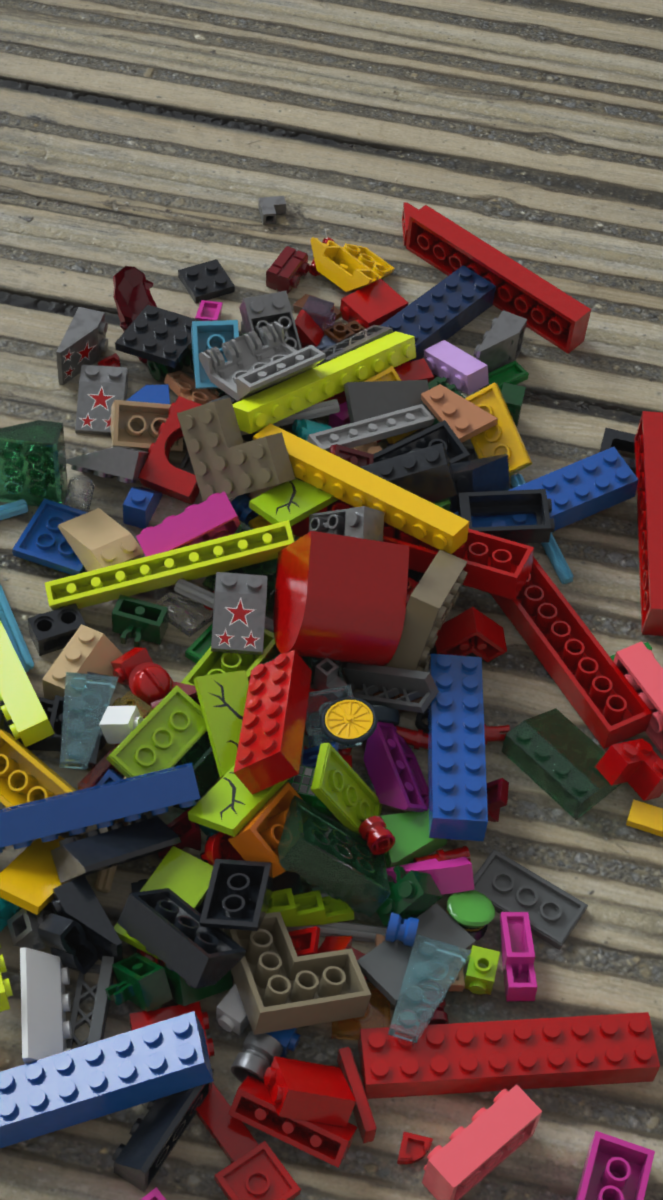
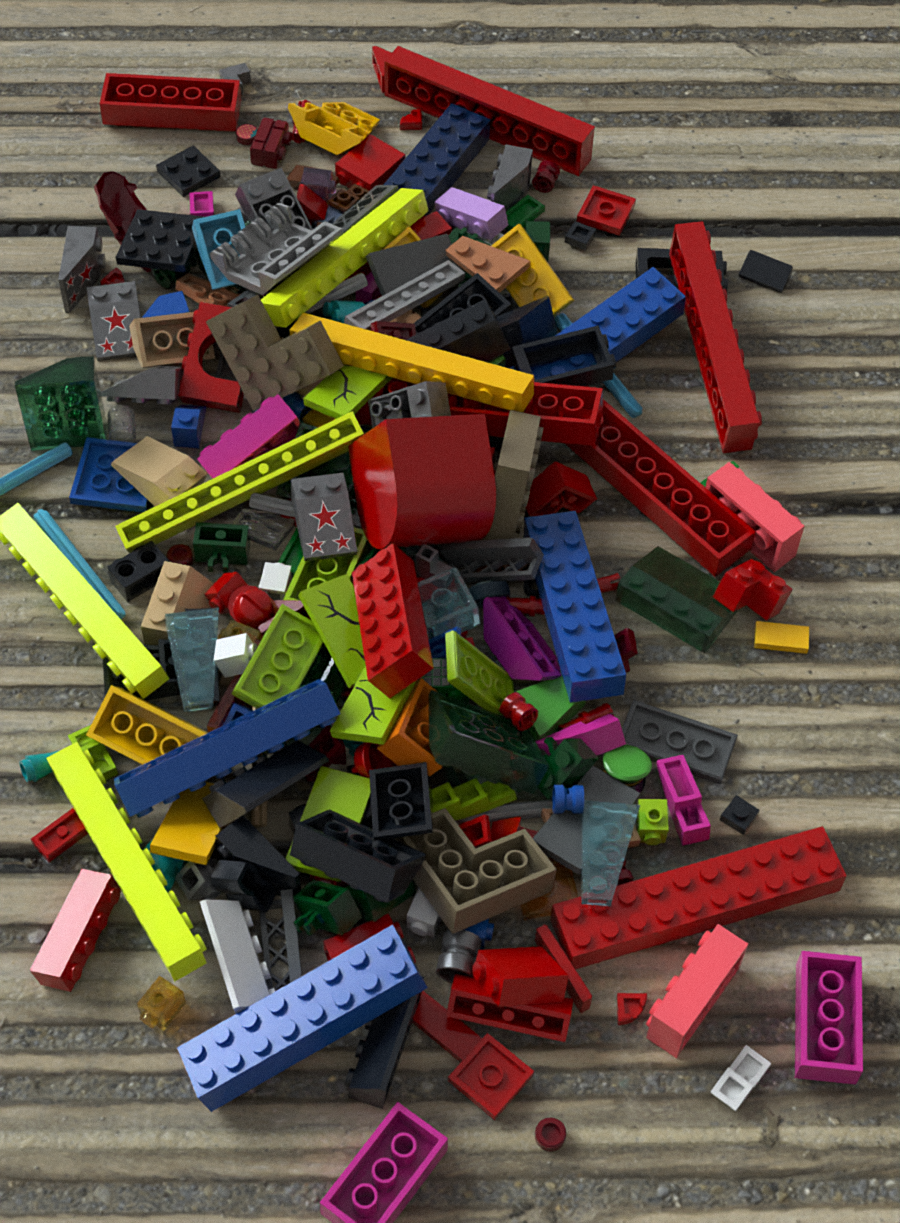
camera: 10 degrees left, 5 degrees up
yellow wheel [321,697,378,745] -> none
none -> red brick [99,73,241,132]
none -> dark red tile [166,544,193,566]
none -> tile [236,124,258,145]
none -> white brick [259,562,292,601]
none -> red tile [400,109,422,130]
none -> dark red wheel [532,160,560,193]
none -> black plate [565,221,596,251]
none -> red plate [576,185,636,236]
none -> black plate [720,795,760,835]

